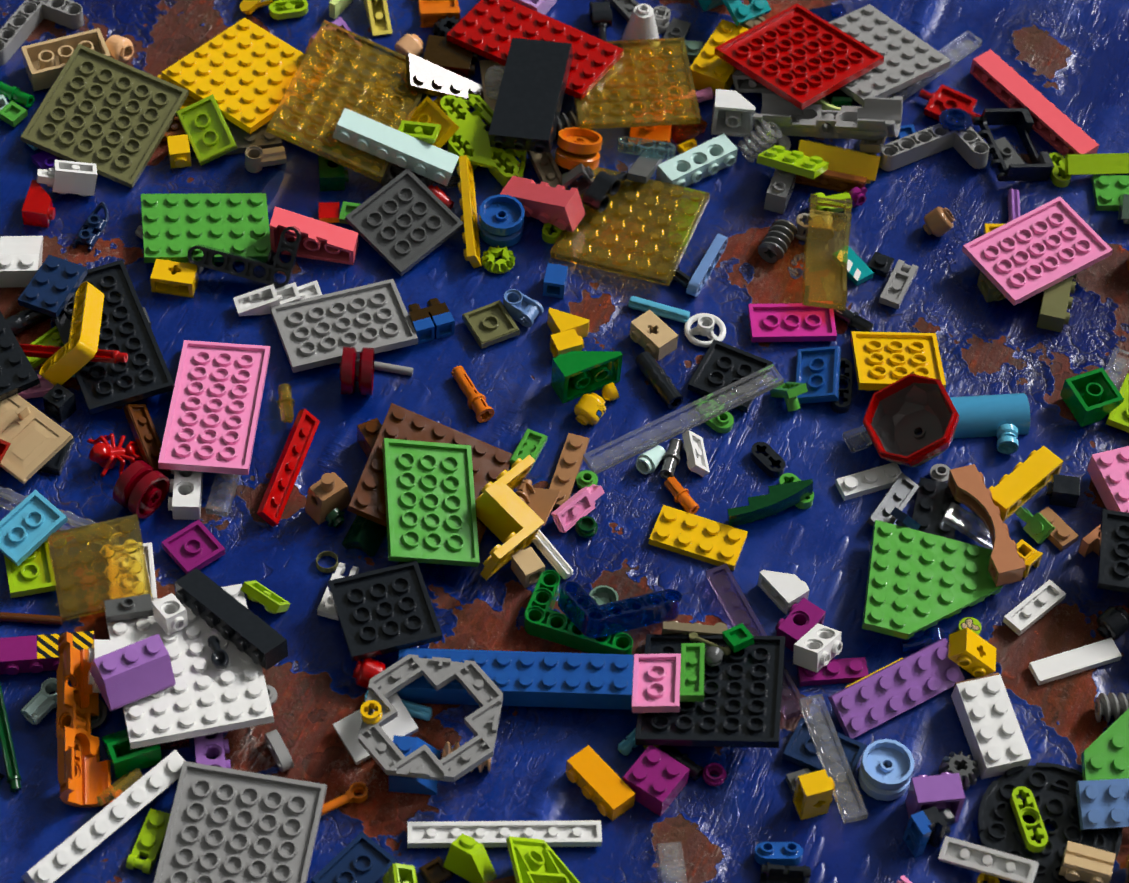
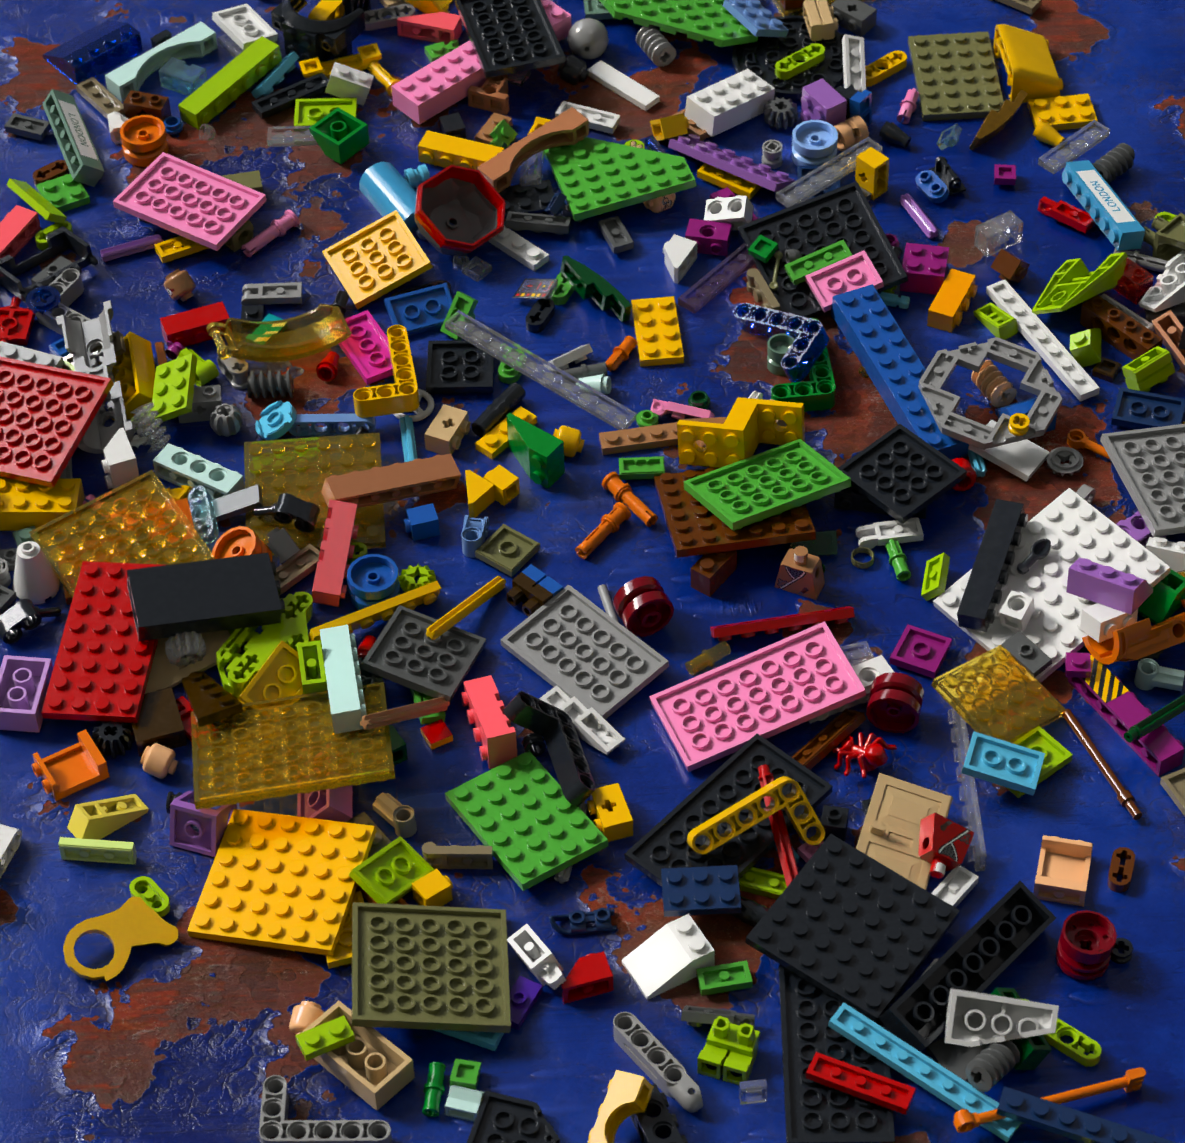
camera: 110 degrees left, 5 degrees down
none -> red brick [160,301,232,347]
none -> light grey piece [210,403,243,437]
none -> bright pink pin [242,209,299,257]
none -> medium azure tile [255,401,297,440]
none -> lime plate [295,1015,355,1061]
none -> red cone [316,351,340,382]
none -> nougat brick [321,453,461,508]
none -> yellow beam [353,325,419,418]
none -> medium nougat axle [360,697,450,730]
none -> dark tan plate [422,842,494,869]
none -> yellow axle [426,576,506,640]
none -> yellow plate [475,406,537,460]
none -> piece [512,278,558,299]
none -> dark grey plate [598,216,634,254]
none -> orange pin [601,472,658,527]
none -> light grey wheel [762,140,783,169]
none -> light nougat wheel [834,115,869,151]
none -> black cone [879,122,911,148]
none -> bright green axle [885,539,911,581]
none -> medium lavender axle [900,193,938,239]
none -> lime slope [973,302,1018,340]
none -> reddish brown brick [991,248,1030,283]
none -> light grey gear [1047,447,1083,477]
none -> magenta plate [1065,652,1091,678]

